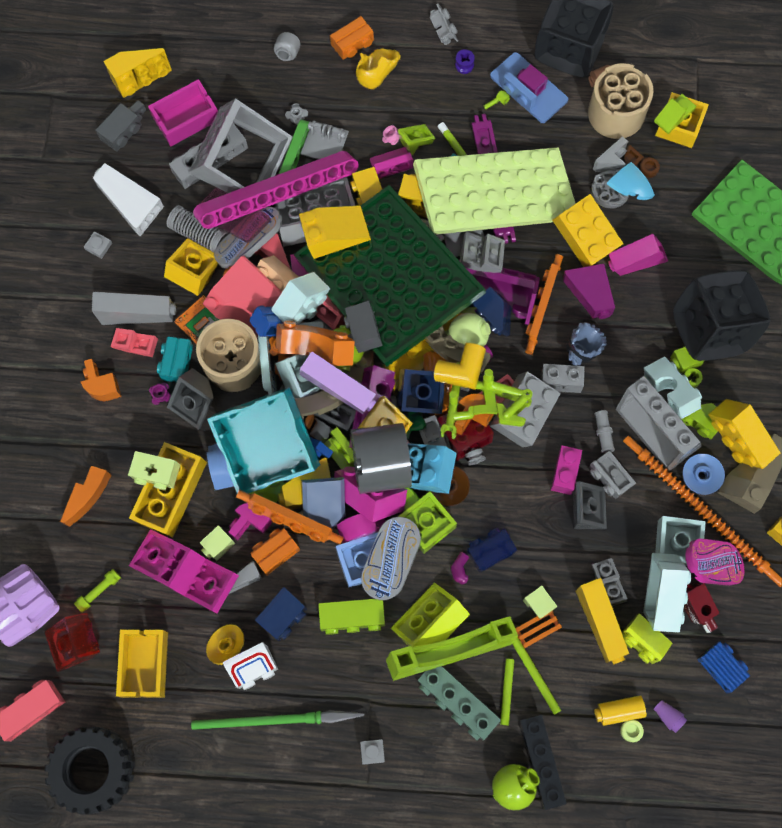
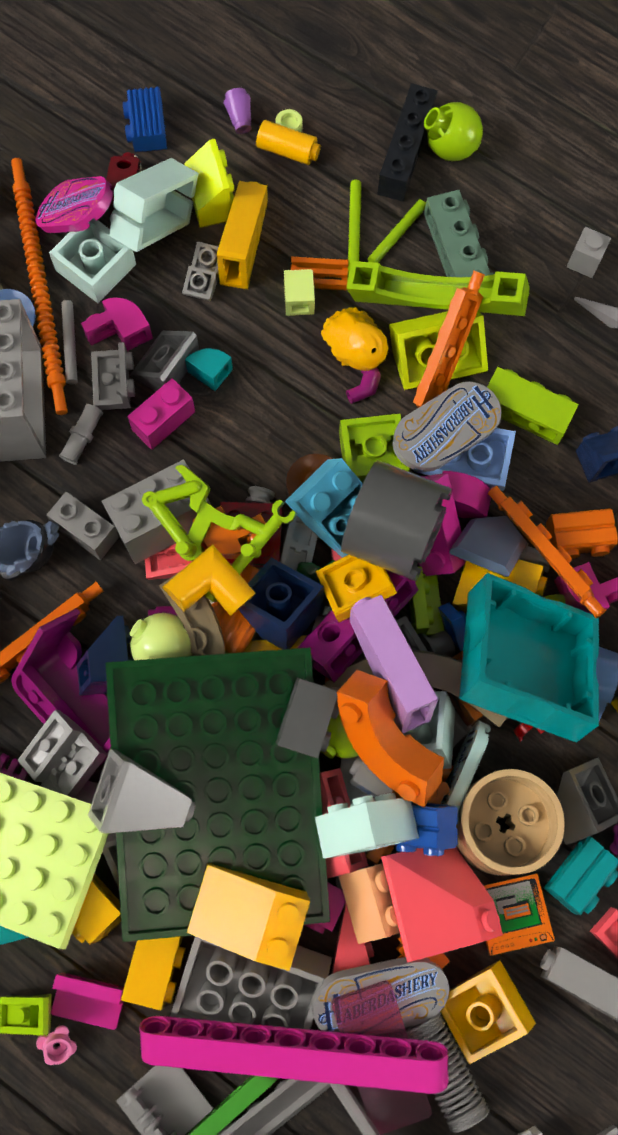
camera: 155 degrees left, 0 degrees up
clear blue brick [467,528,517,573] -> none
none -> light grey bar [61,300,78,384]
none -> dark pink brick [81,298,153,351]
none -> light grey slope [88,748,195,834]
none -> teal brick [185,349,233,391]
none -> yellow piece [321,307,388,371]
none -> orange plate [413,270,485,407]

